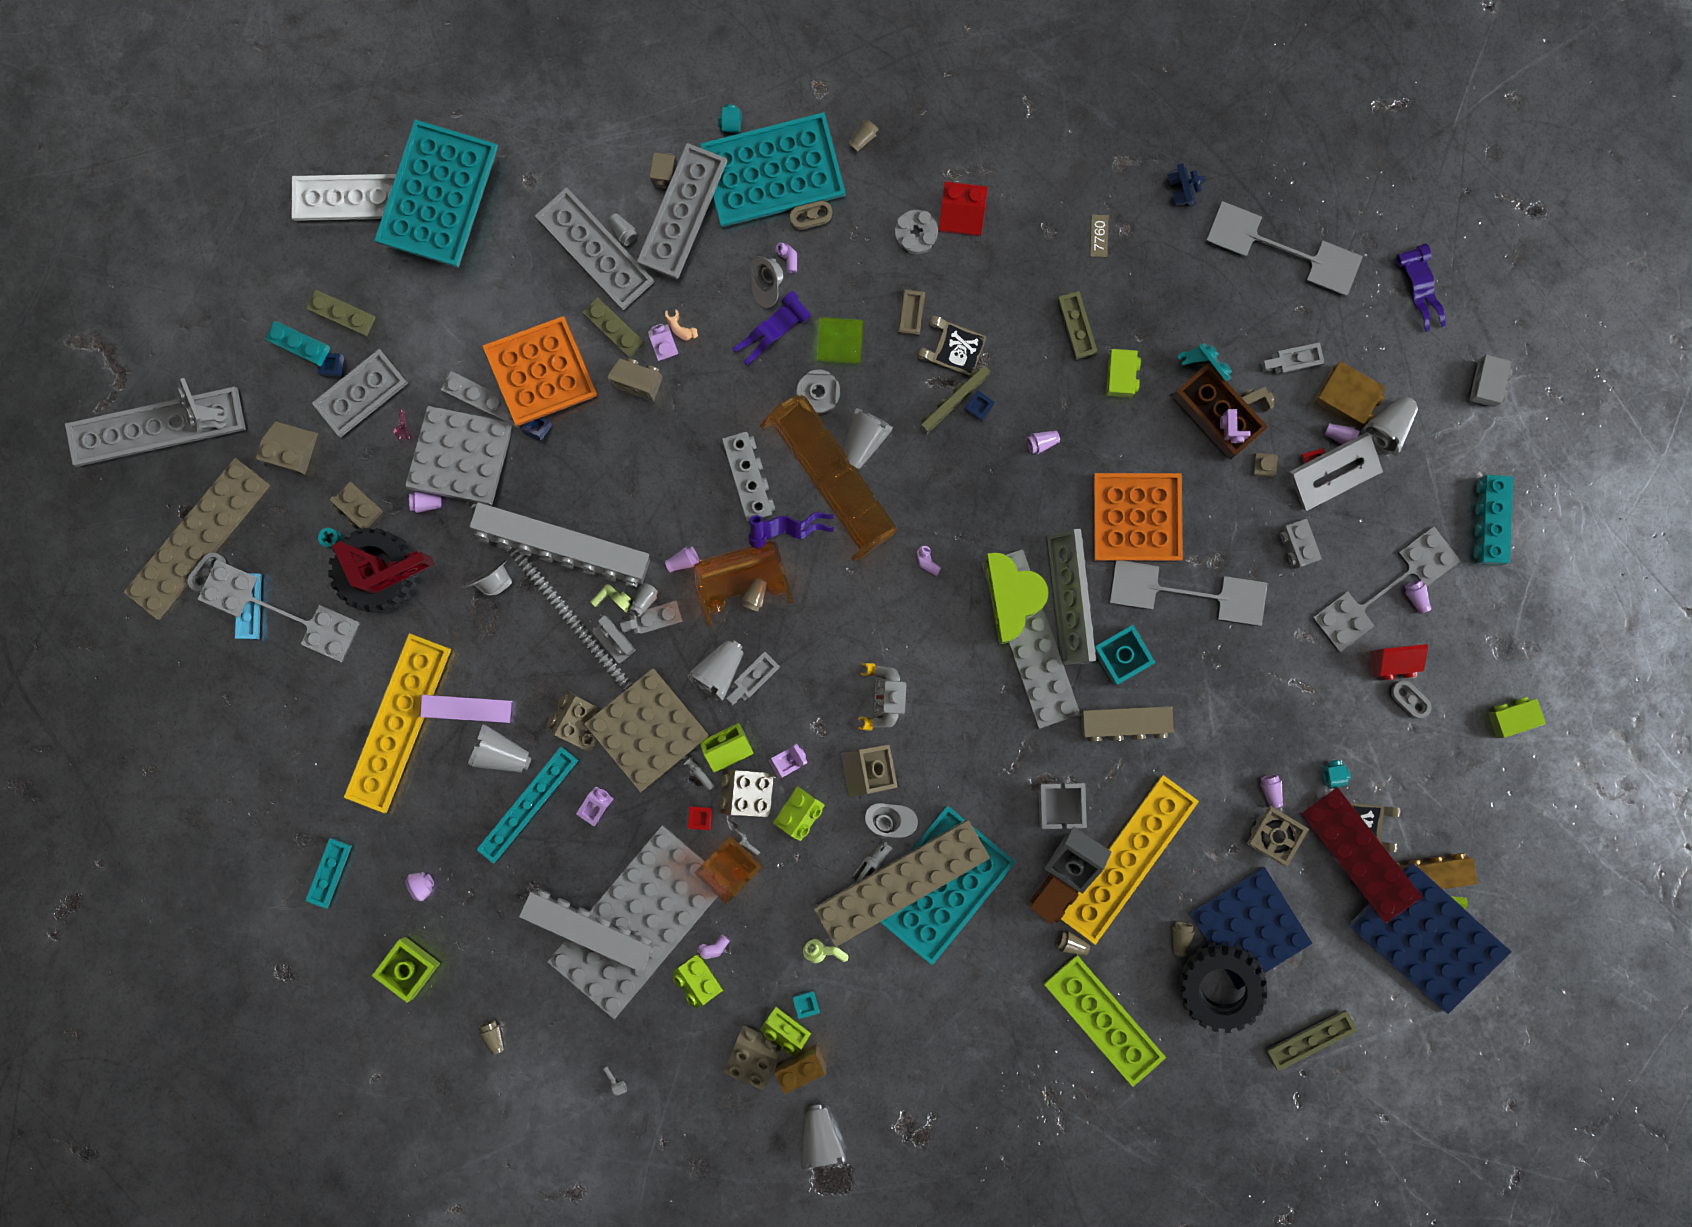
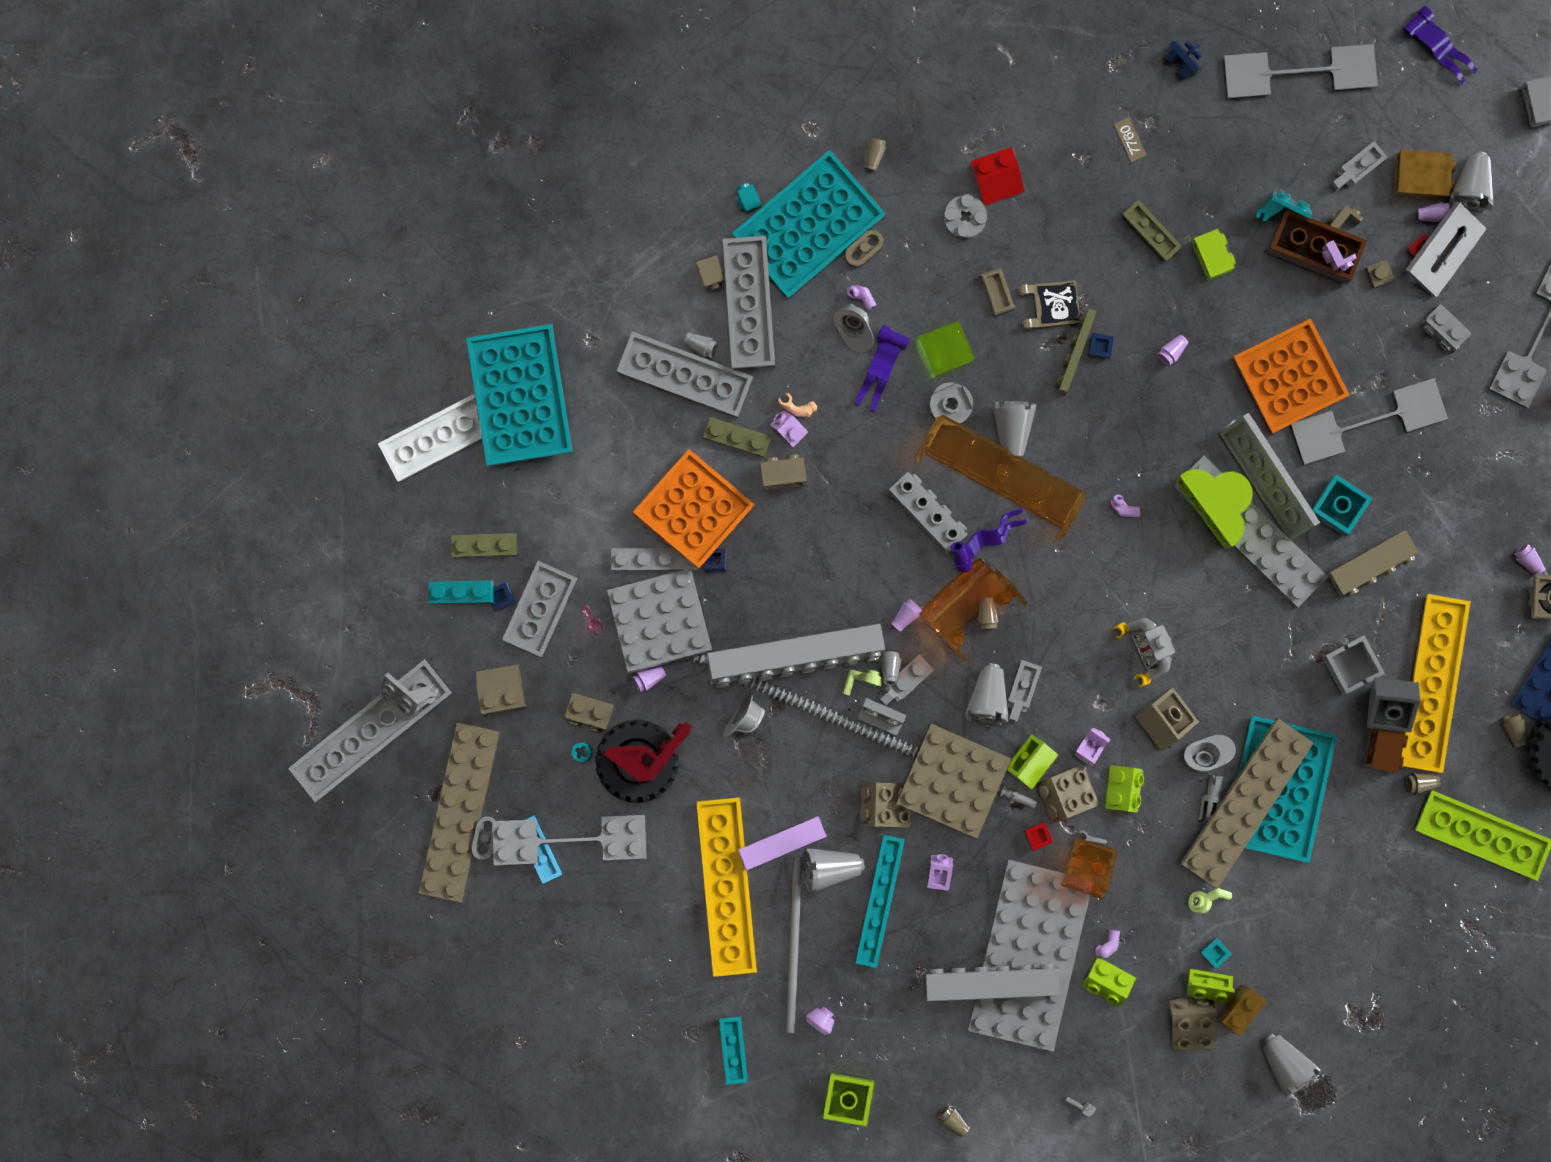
camera: 30 degrees left, 0 degrees up
none -> light grey piece [786,857,802,1033]

